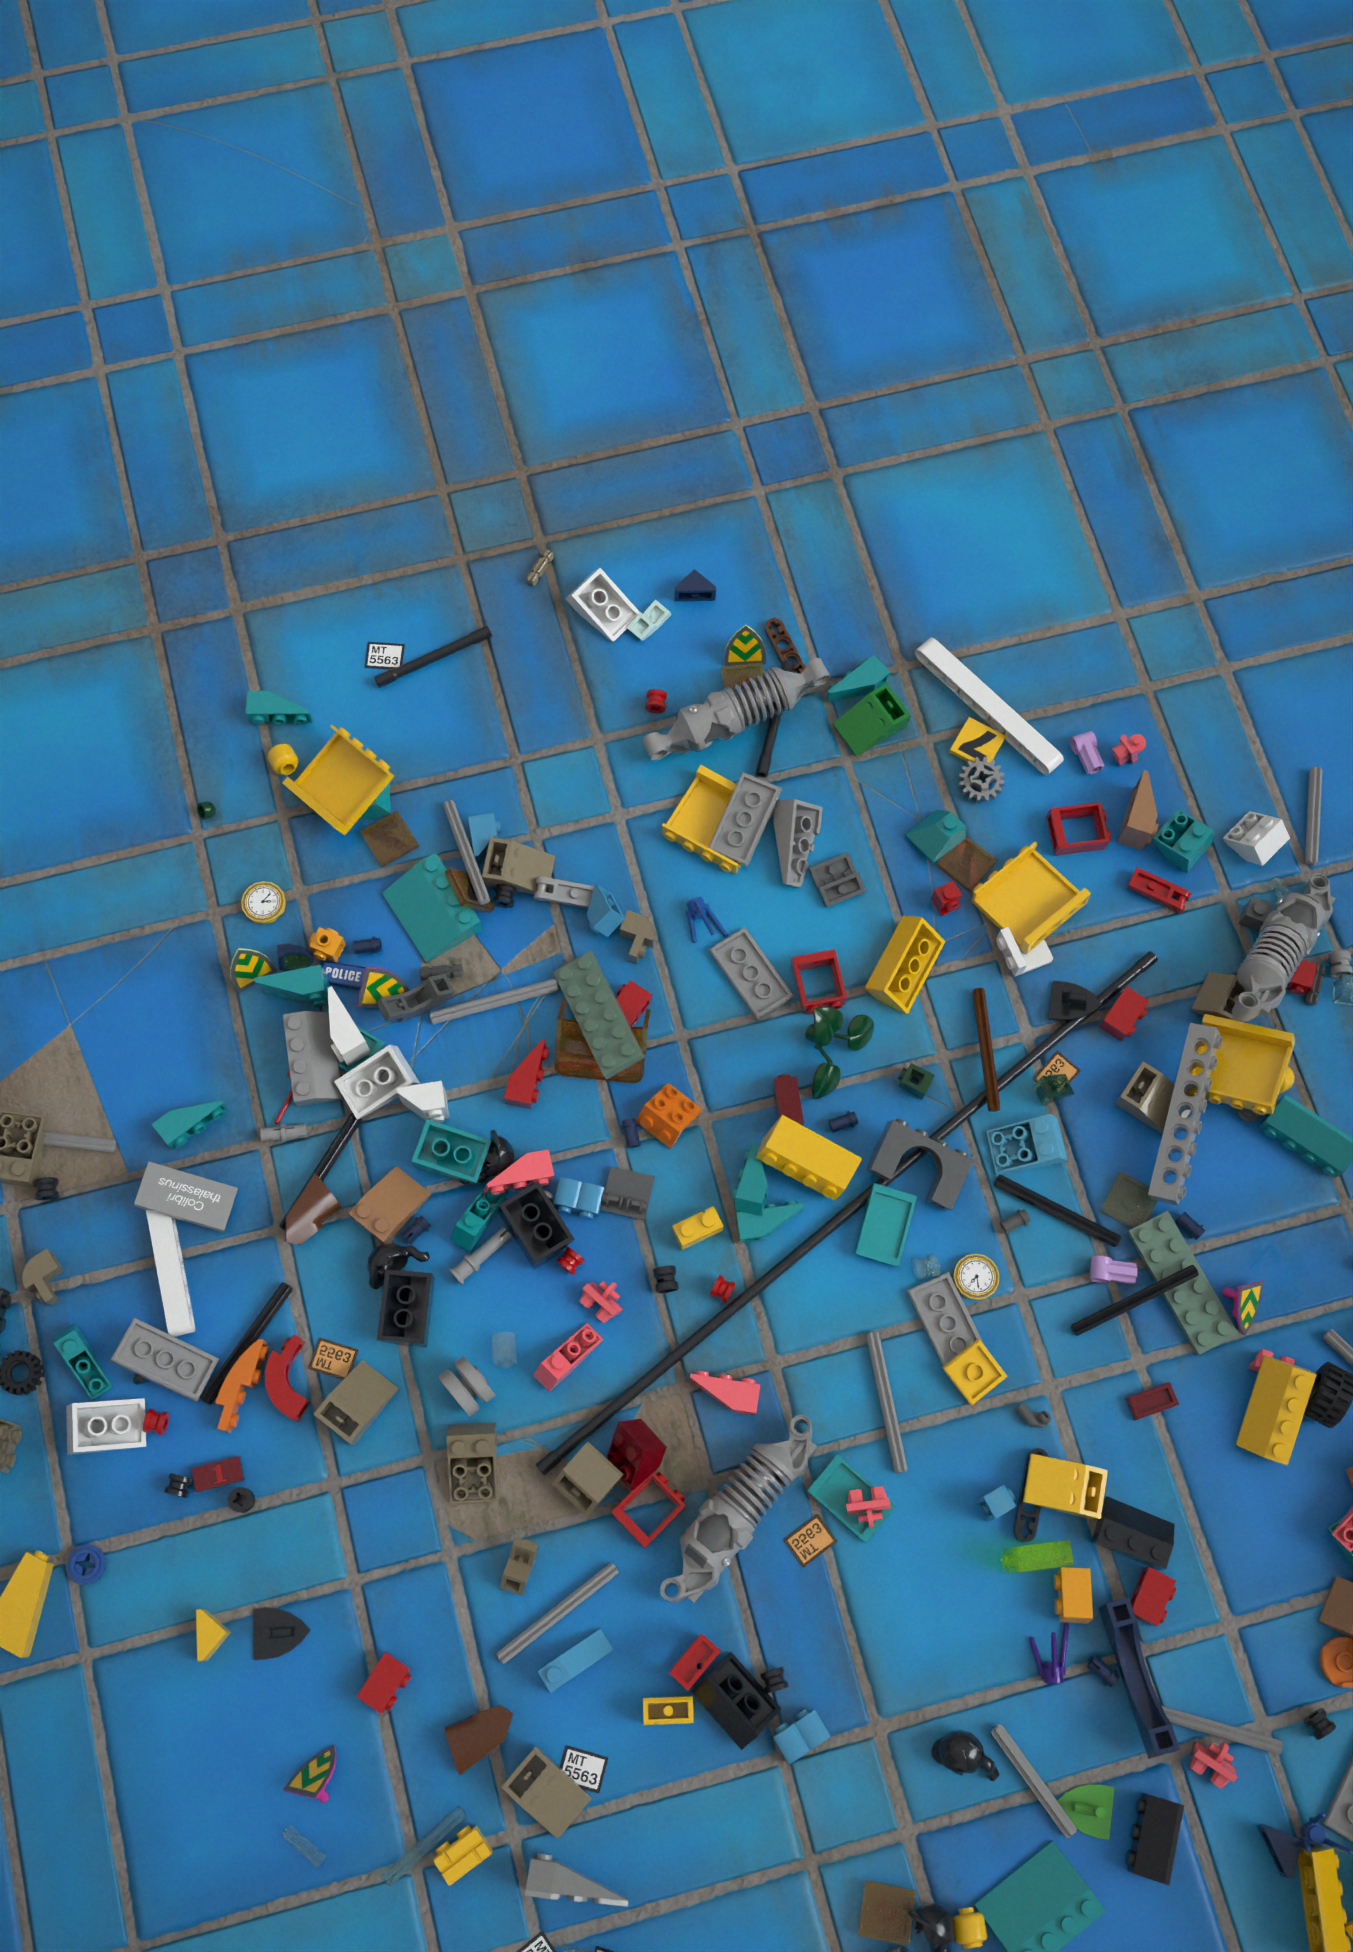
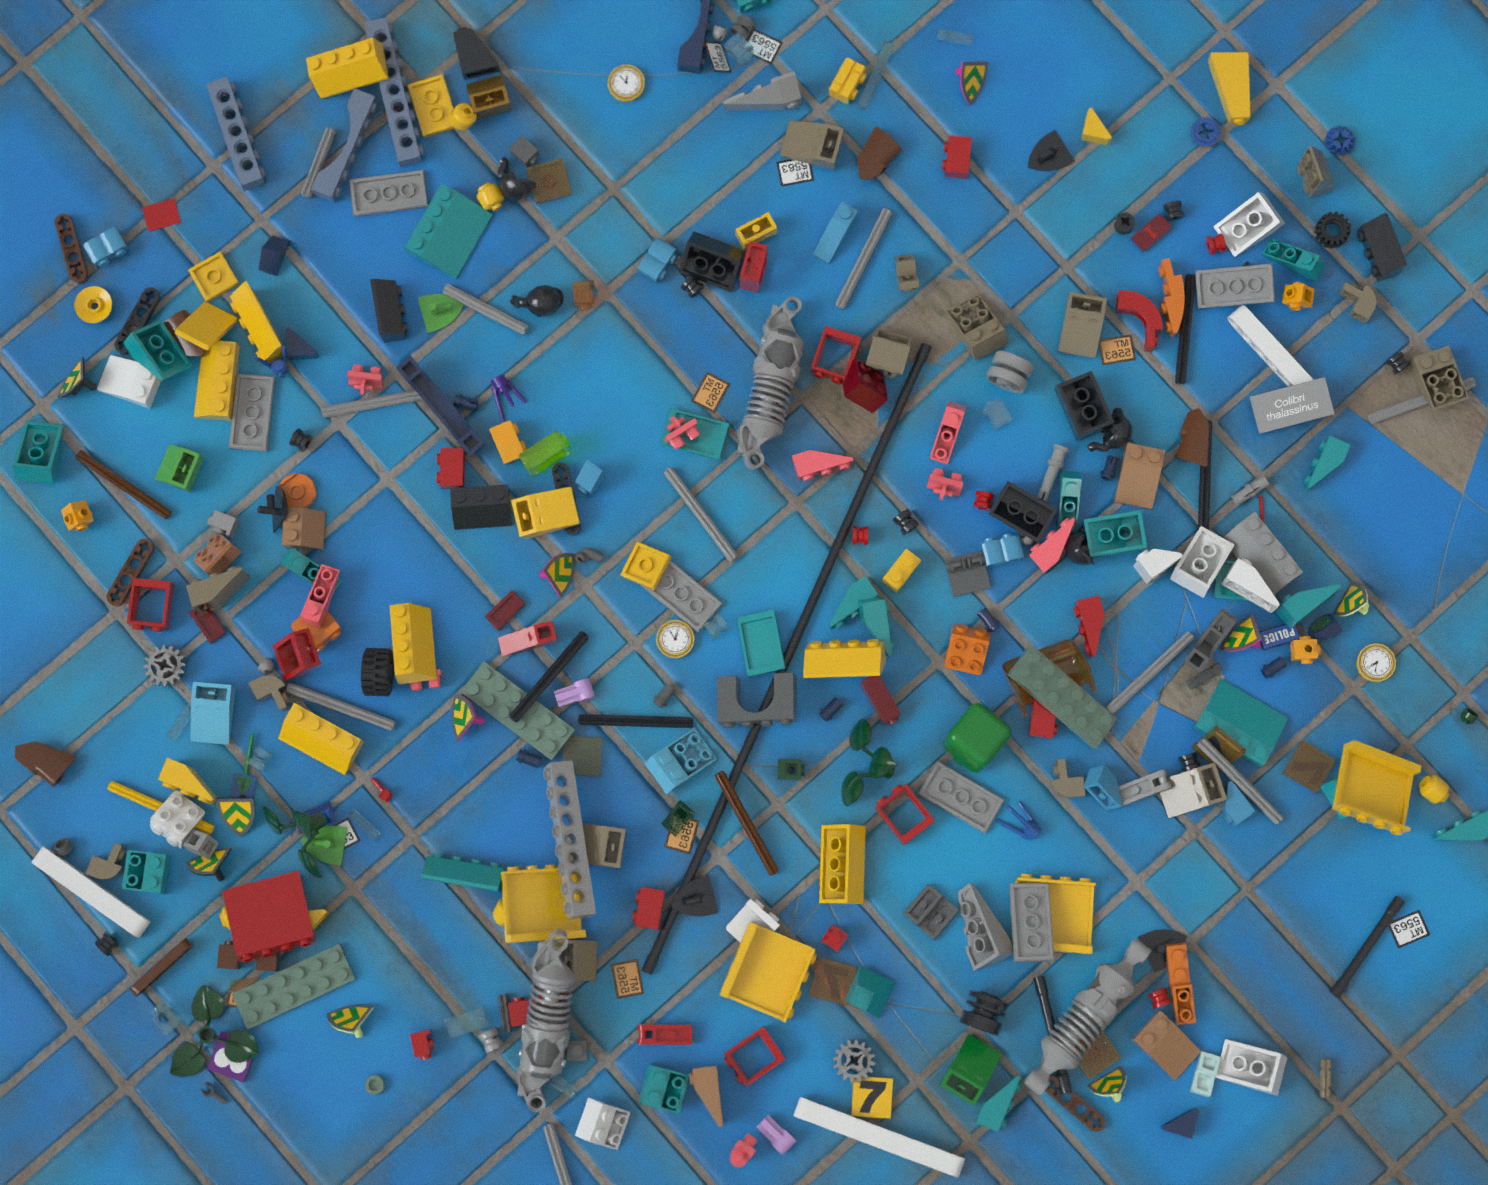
camera: 160 degrees right, 10 degrees up
none -> slope [498,621,558,657]
none -> shield [540,553,575,598]
none -> clear orange window [572,280,595,311]
none -> clear orange sticker [611,959,644,999]
none -> green piece [943,703,1011,773]
none -> black wheel [959,990,1009,1036]
none -> medium nougat slope [1131,1011,1201,1080]
none -> black shield [1138,930,1187,973]
none -> orange slope [1165,942,1196,1025]
none -> light orange brick [1282,282,1315,311]

